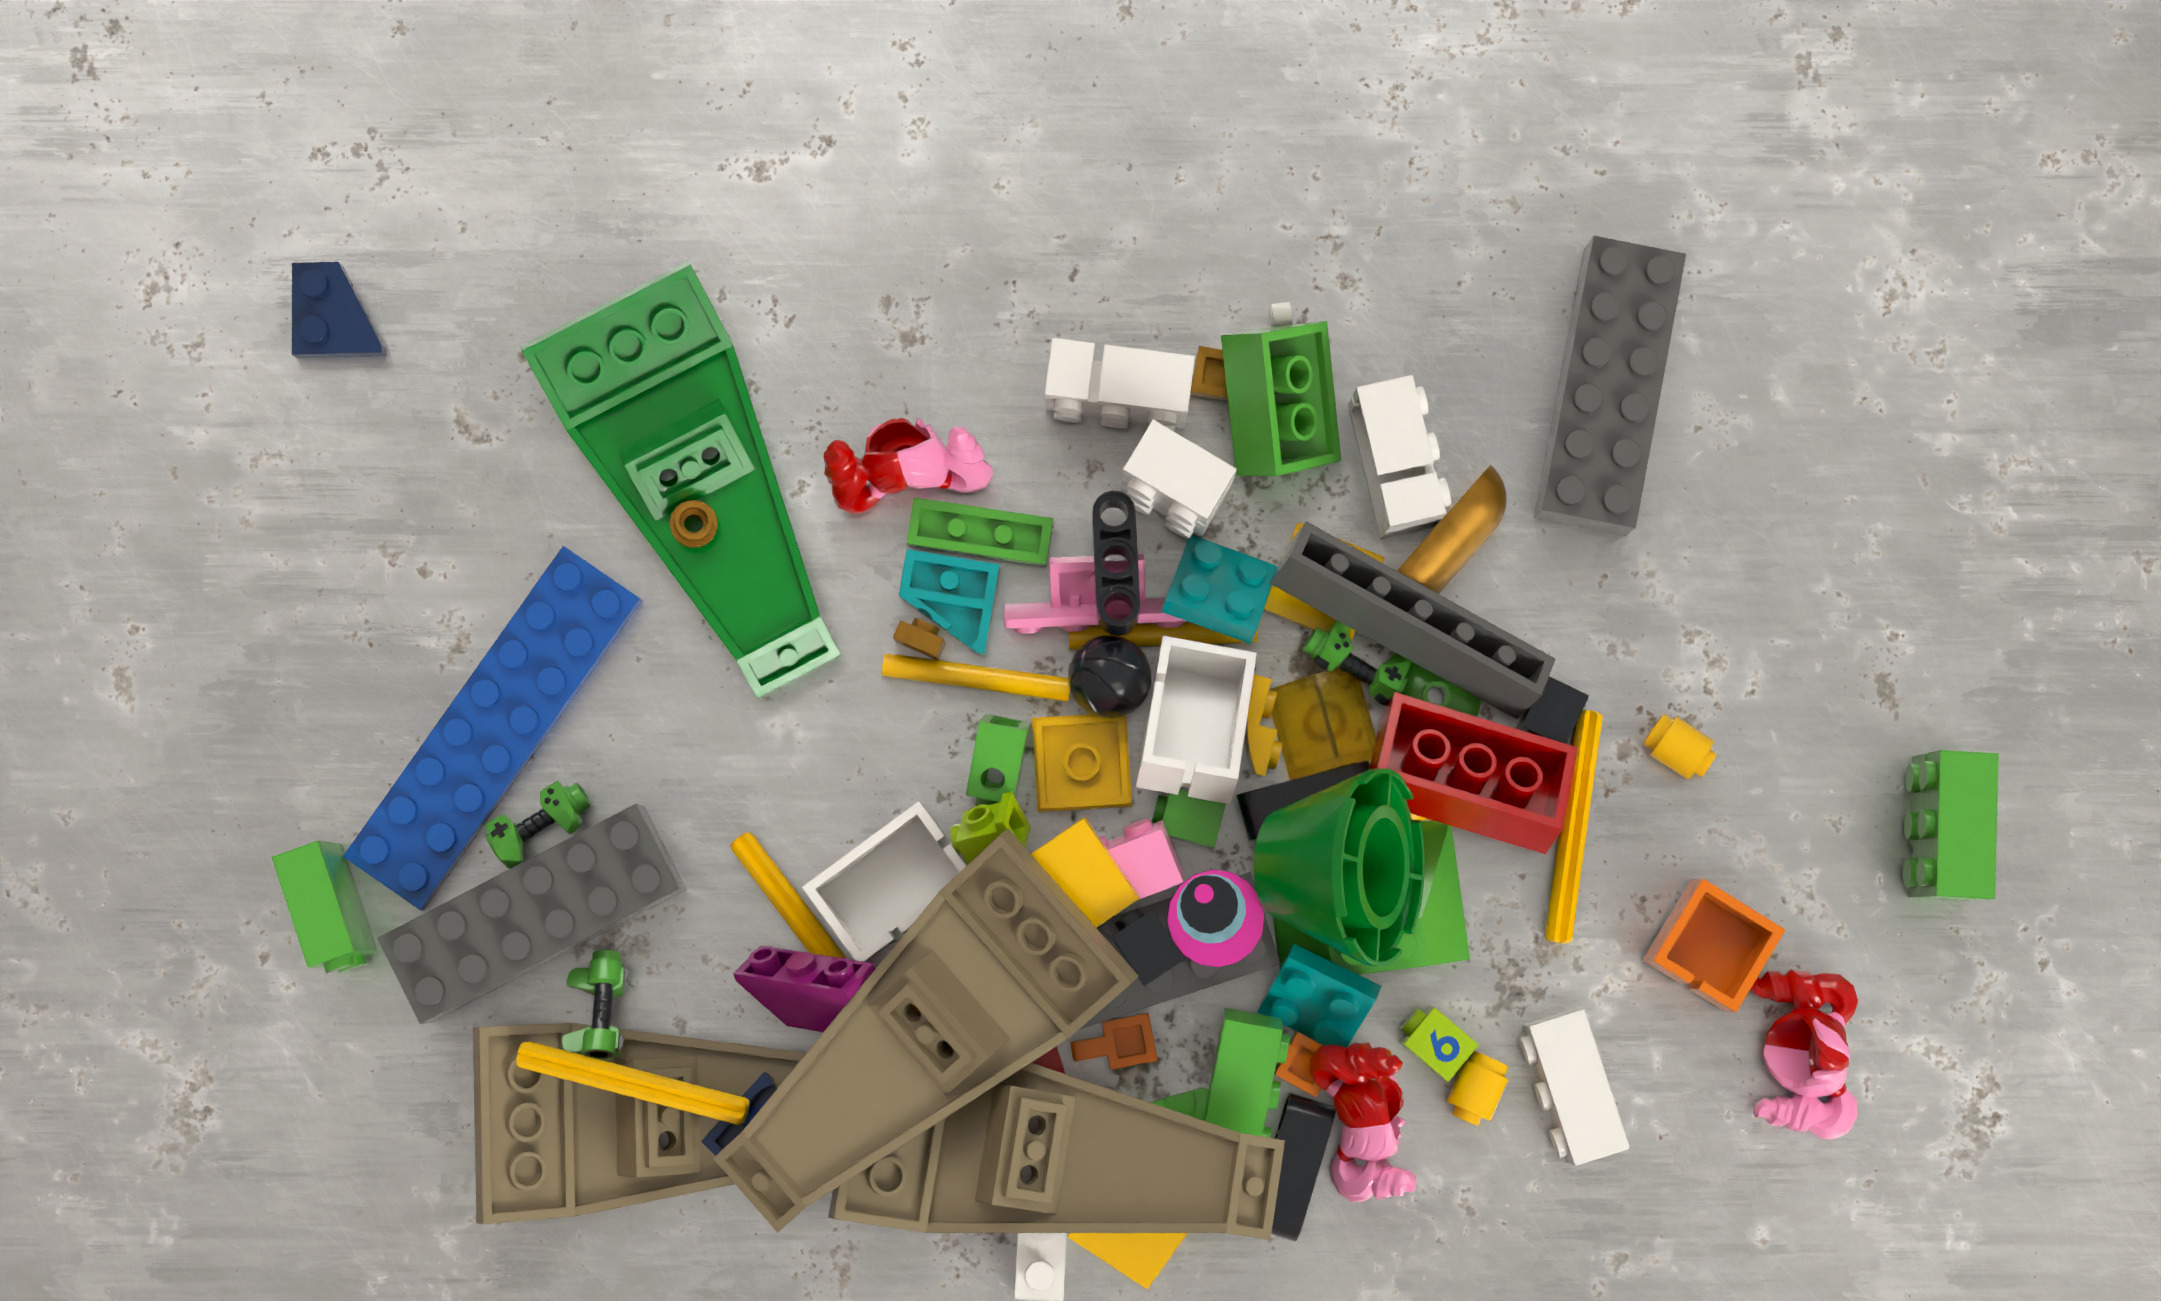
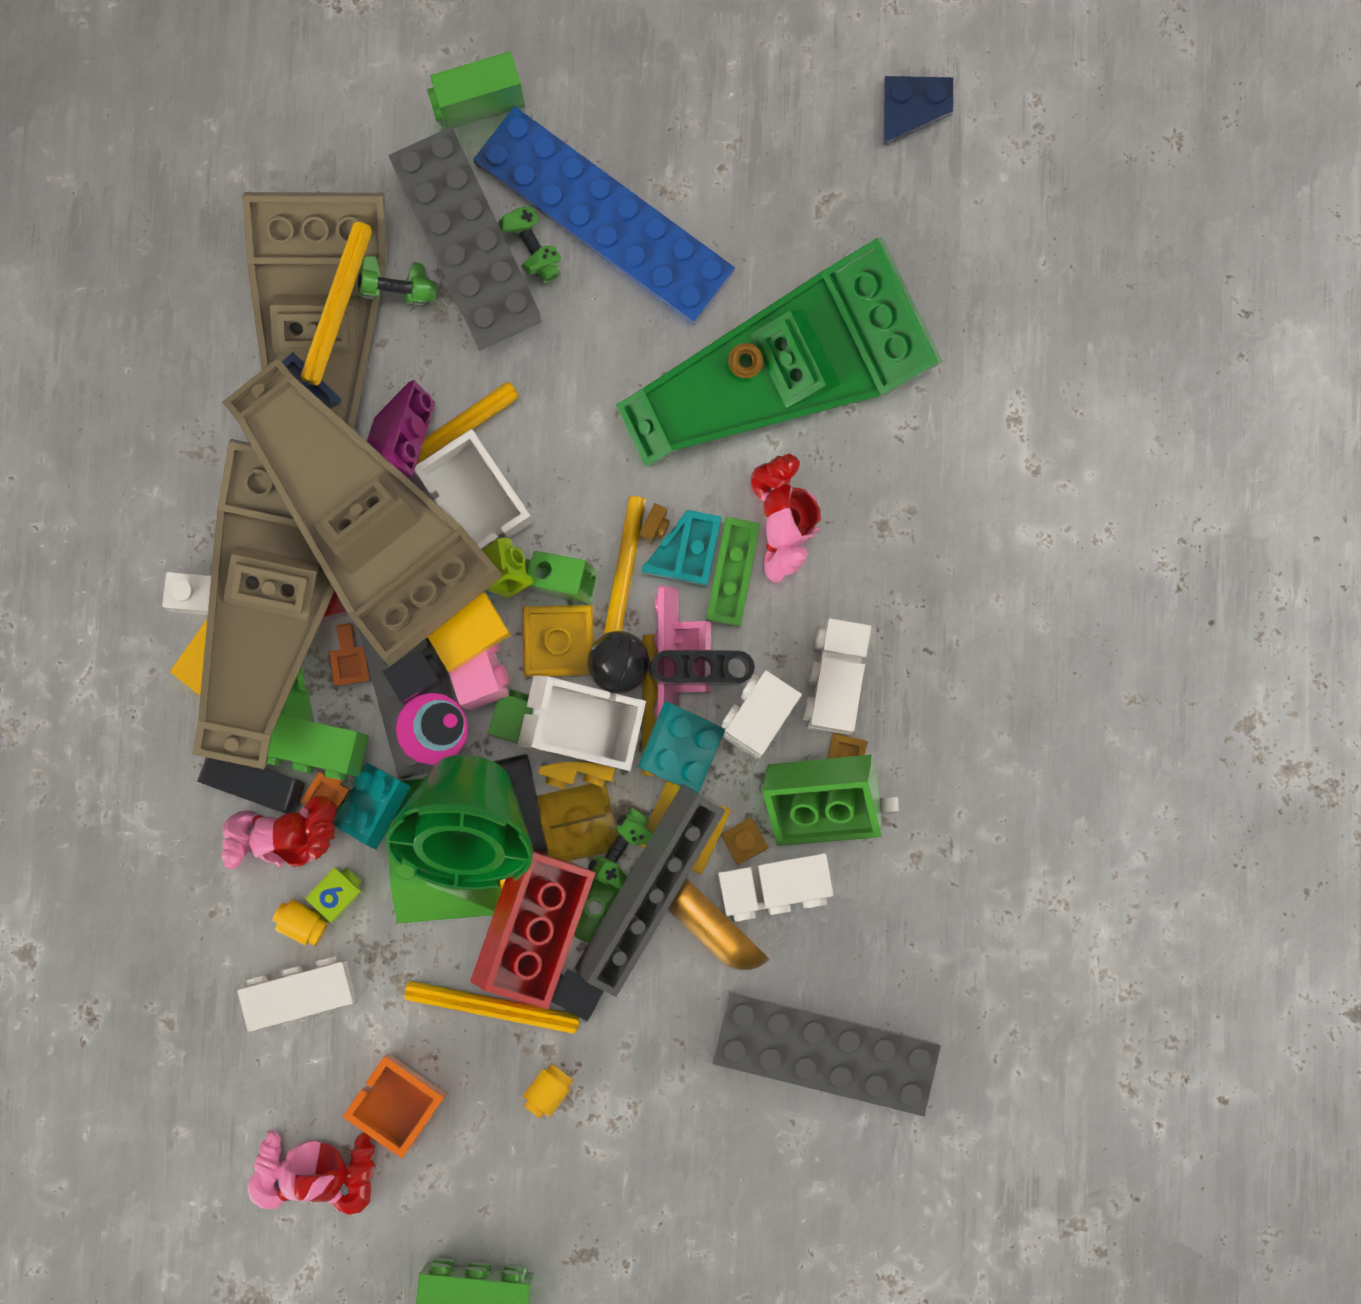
camera: 90 degrees right, 0 degrees up
none -> pearl gold plate [720,817,769,865]

